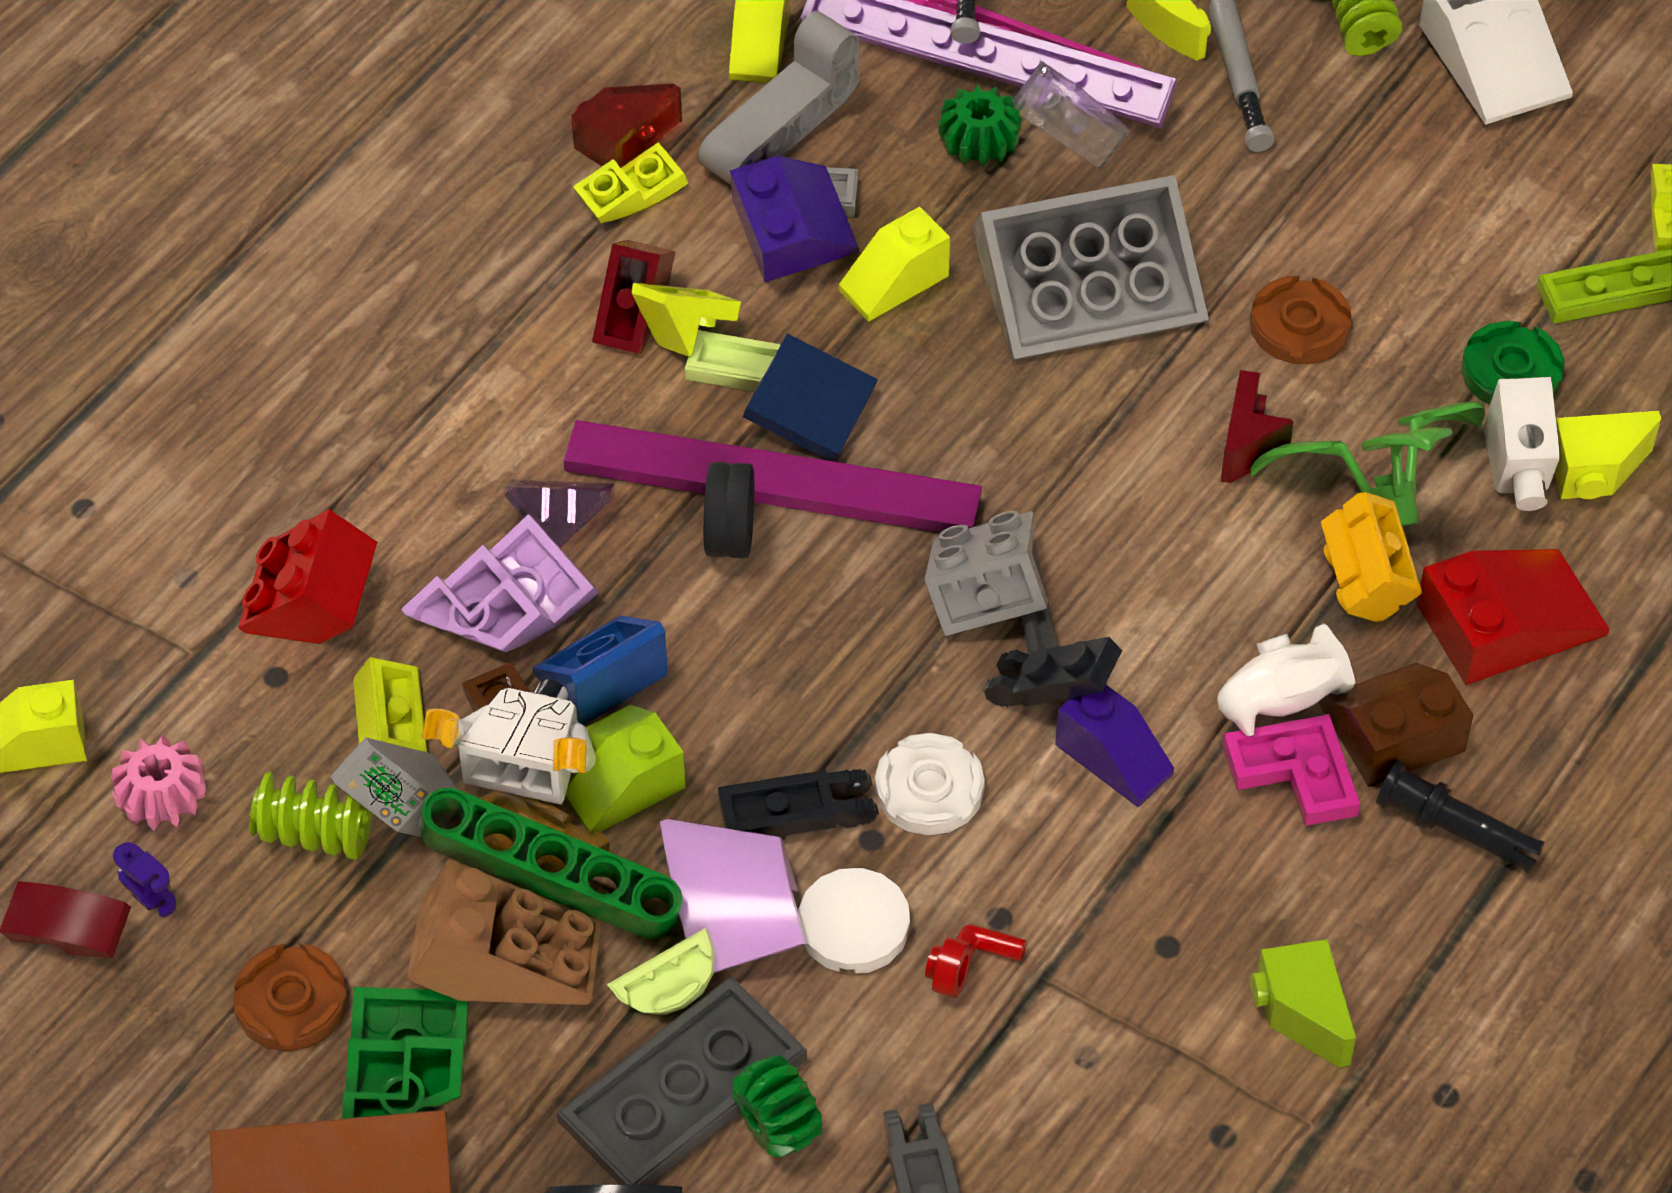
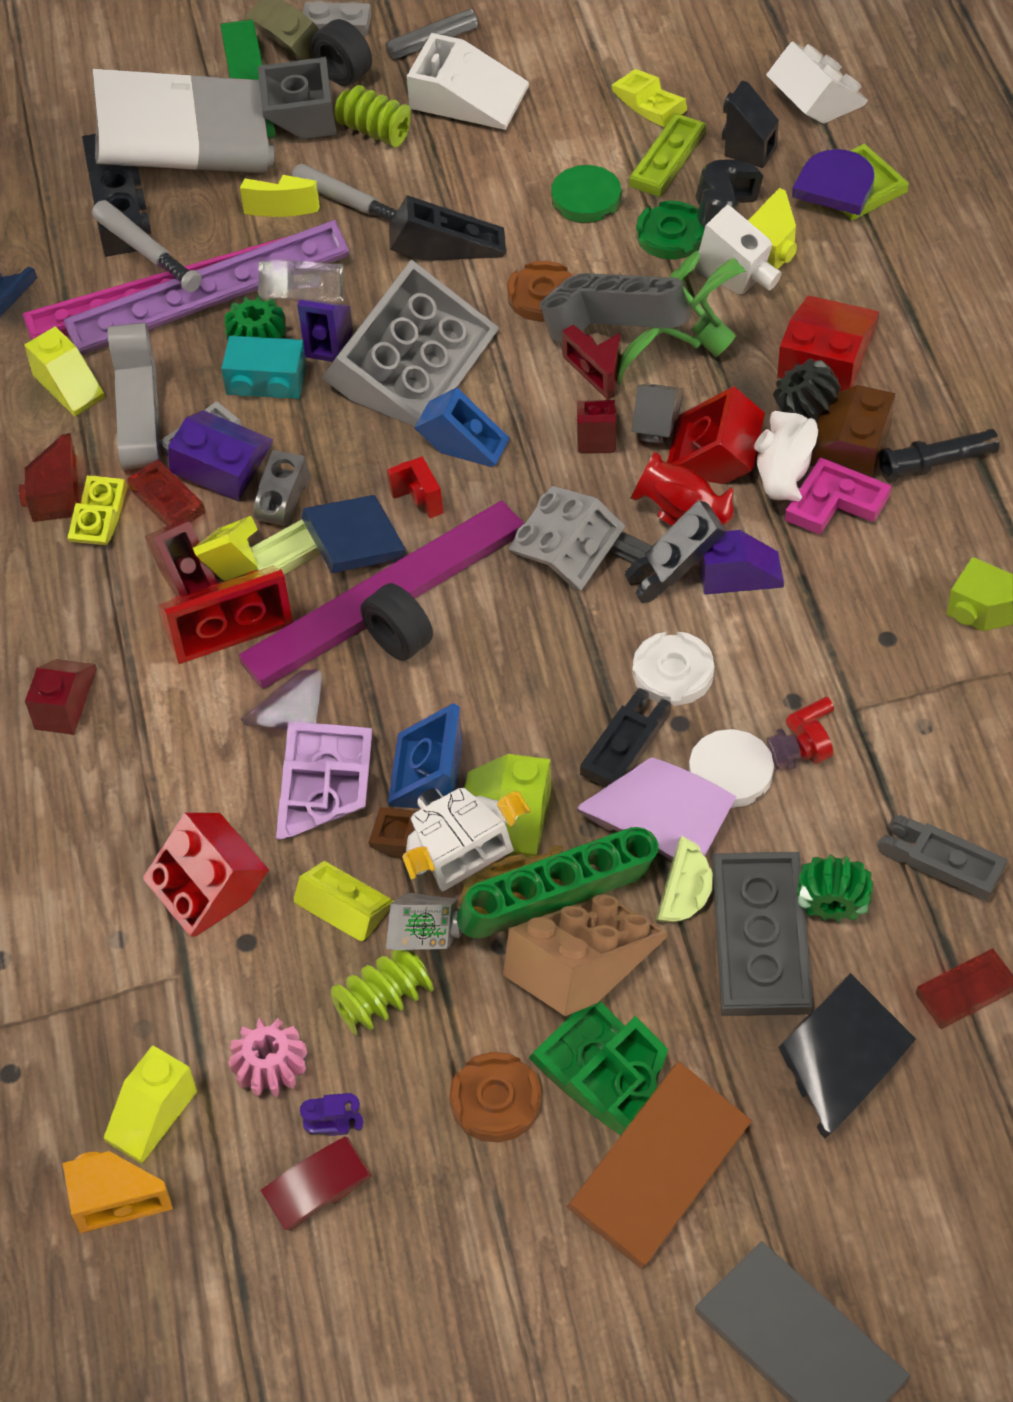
camera: 45 degrees left, 0 degrees up
neon yellow slope [839,206,950,322] -> none
yellow brick [1321,492,1422,622] -> none
none -> dark red slope [25,659,97,735]
none -> clear red plate [127,459,205,526]
none -> red slope [158,566,293,664]
none -> teal brick [221,336,307,399]
none -> flat silver leg [254,450,311,526]
none -> dark purple slope [297,299,353,362]
none -> red bracket [387,456,444,519]
none -> black slope [389,195,506,260]
none -> blue slope [414,387,510,467]
none -> dark grey beam [540,273,691,341]
none -> green tile [551,165,621,223]
none -> dark red slope [577,400,616,453]
none -> red animal [630,452,734,525]
none -> dark grey slope [631,383,684,443]
none -> red slope [667,386,765,484]
none -> black animal [695,159,763,227]
none -> plate [766,728,801,770]
none -> pearl dark grey gear [773,358,841,420]

